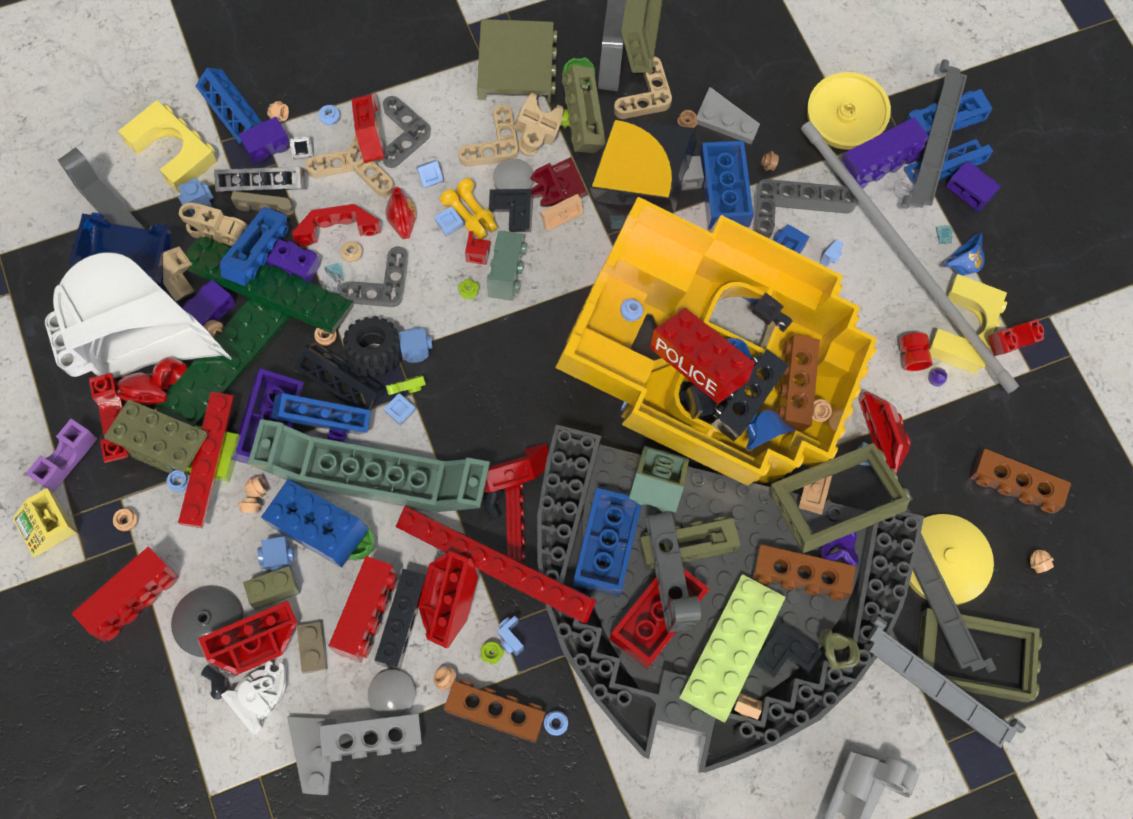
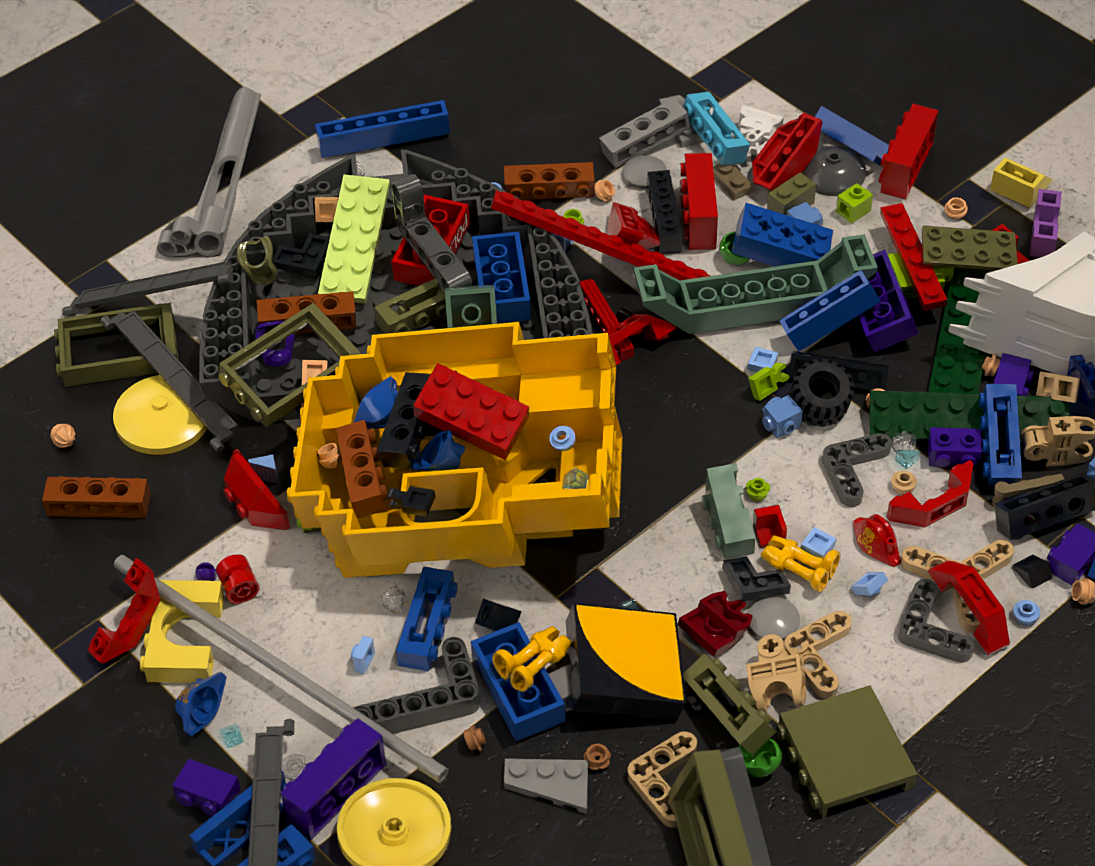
camera: 165 degrees right, 20 degrees down
light nougat plate [540,194,584,231] -> none
none -> yellow piece [492,626,572,691]
none -> clear light blue piece [562,467,588,489]
none -> medium azure brick [682,92,750,166]
none -> blue fence [815,106,889,166]
none -> lime brick [836,183,873,223]

